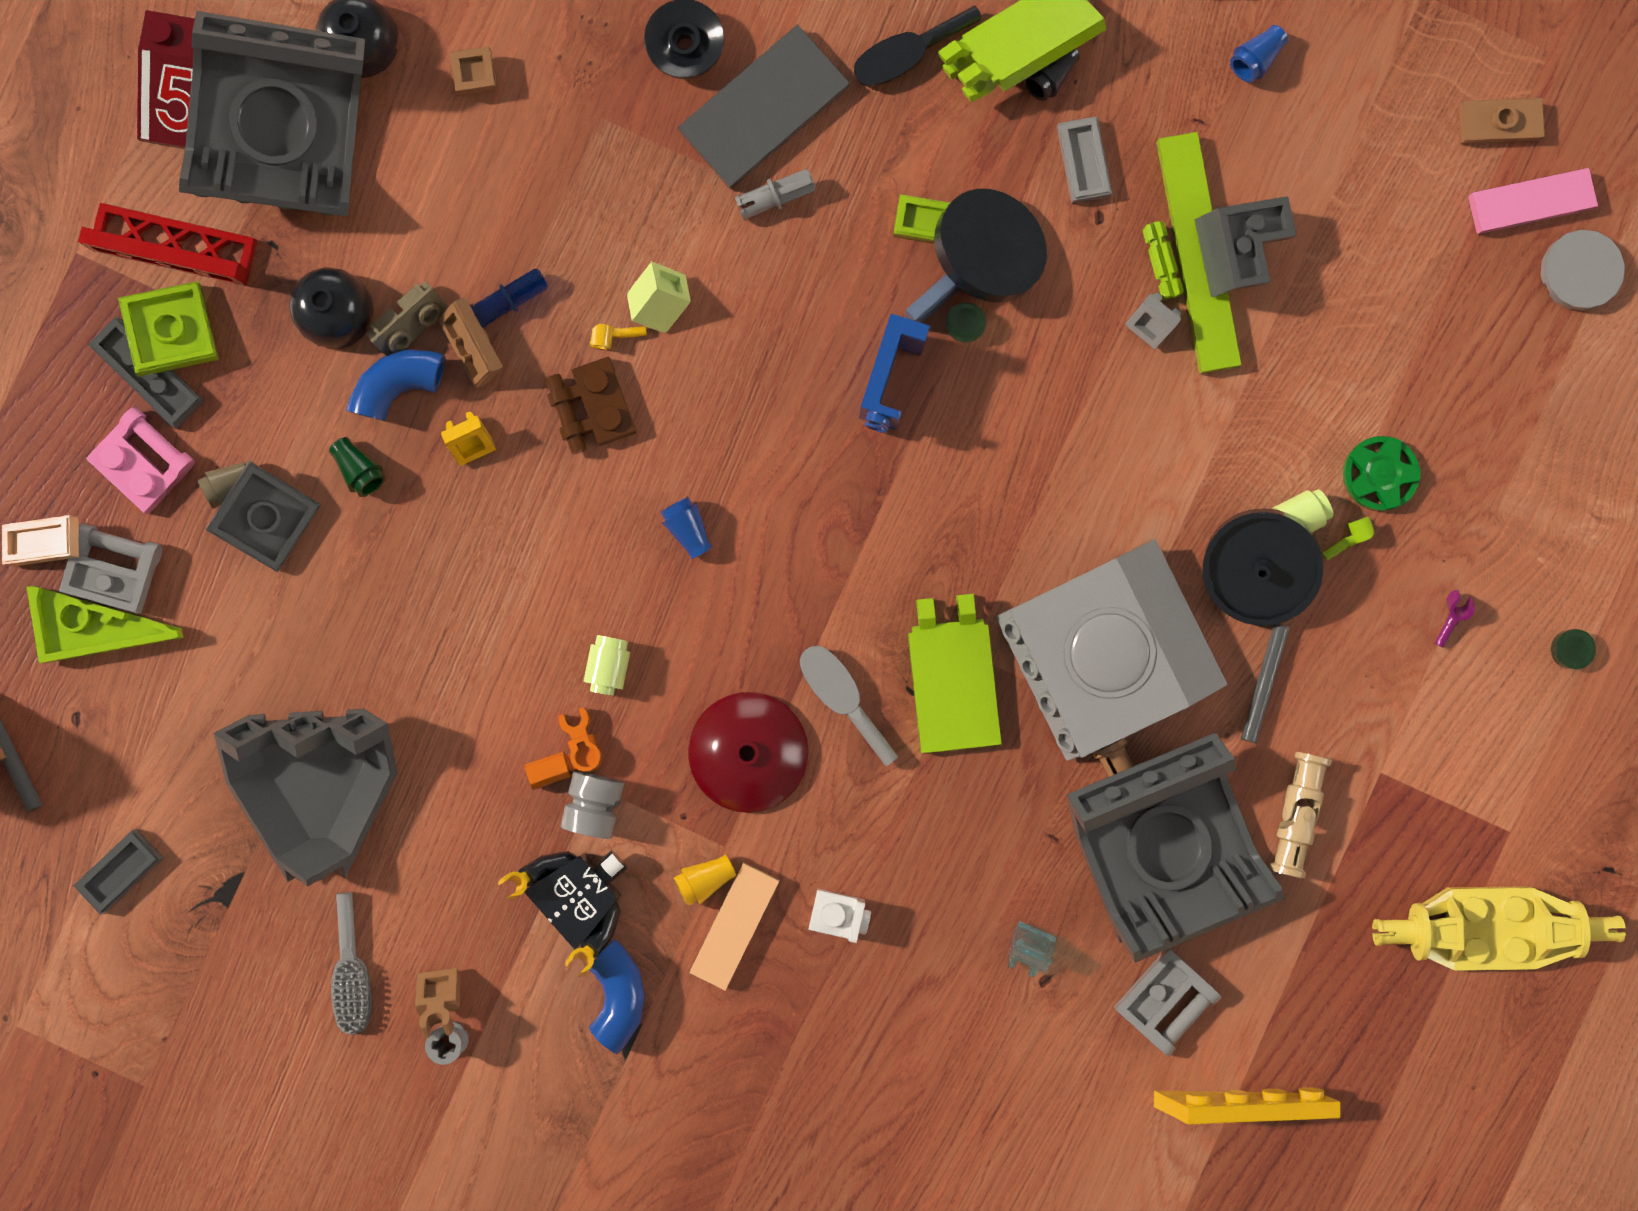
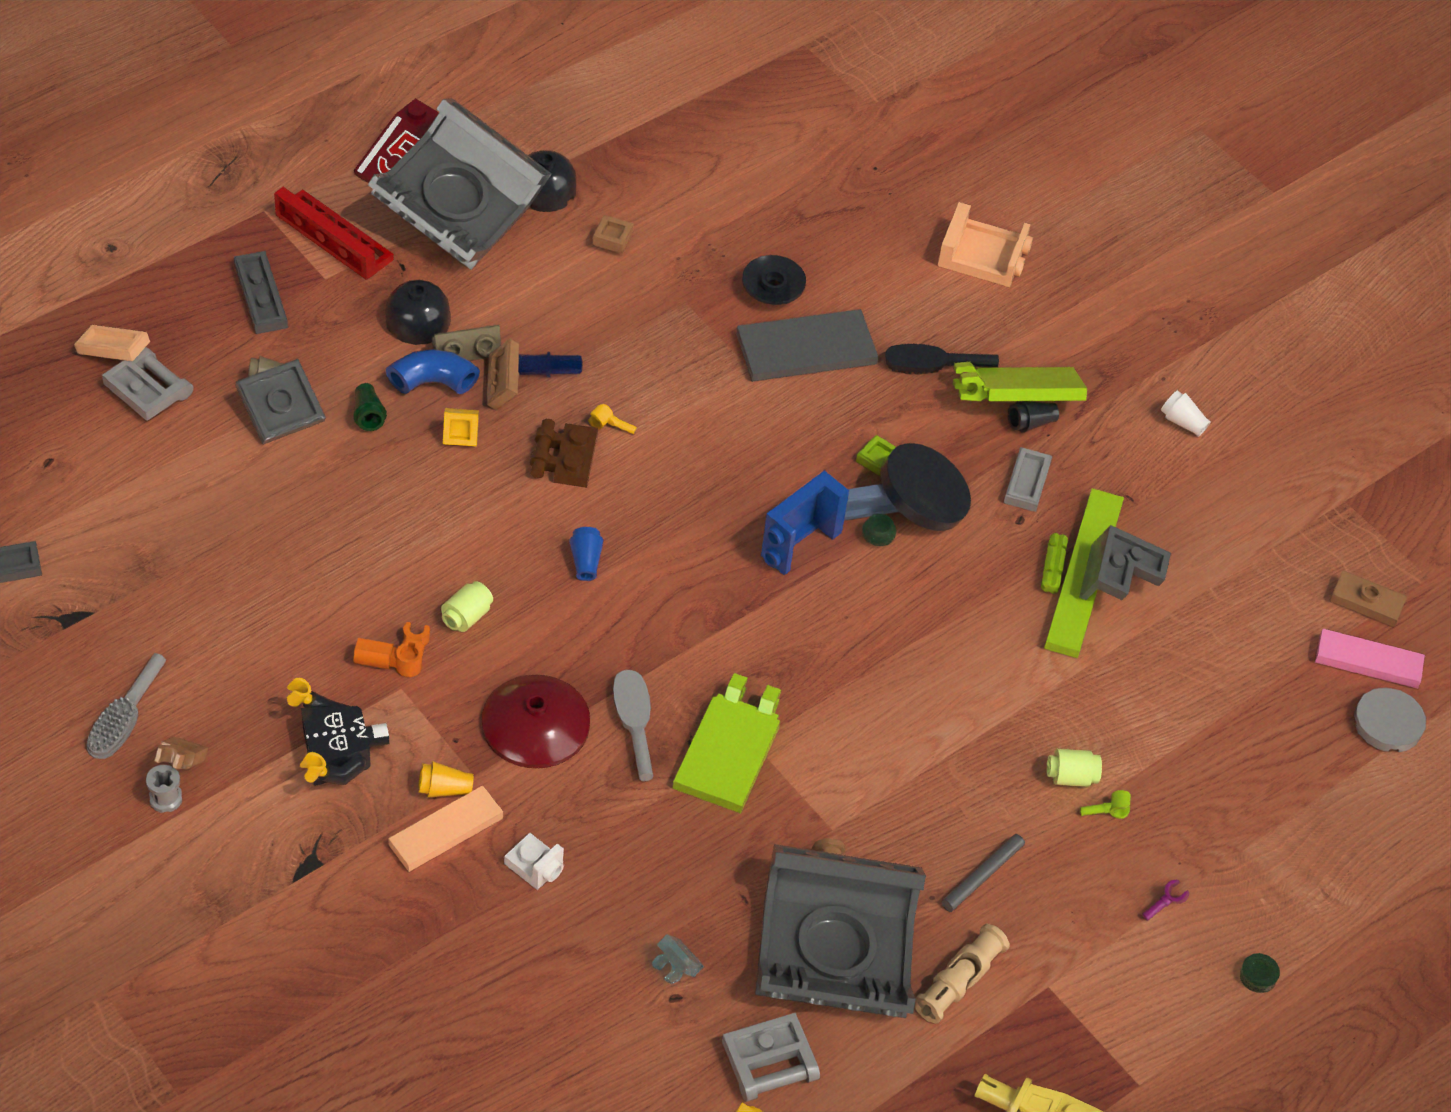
camera: 20 degrees right, 35 degrees down
lime wing [26,586,184,664] -> none
bright pink plate [86,407,195,514] -> none
lime tile [118,281,219,377] -> none
dark grey panel [213,708,397,886] -> none
light grey wheel [560,771,625,839] -> none
blue cylinder [589,938,645,1054] -> none
yellowish green panel [627,261,691,333] -> none
light grey axle [735,169,815,221] -> none
light grey panel [996,539,1228,761] -> none
light grey tile [1124,292,1182,350] -> none
black piece [1203,508,1323,626] -> none
blue cone [1230,25,1288,82] -> none
green wheel [1343,436,1421,511] -> none

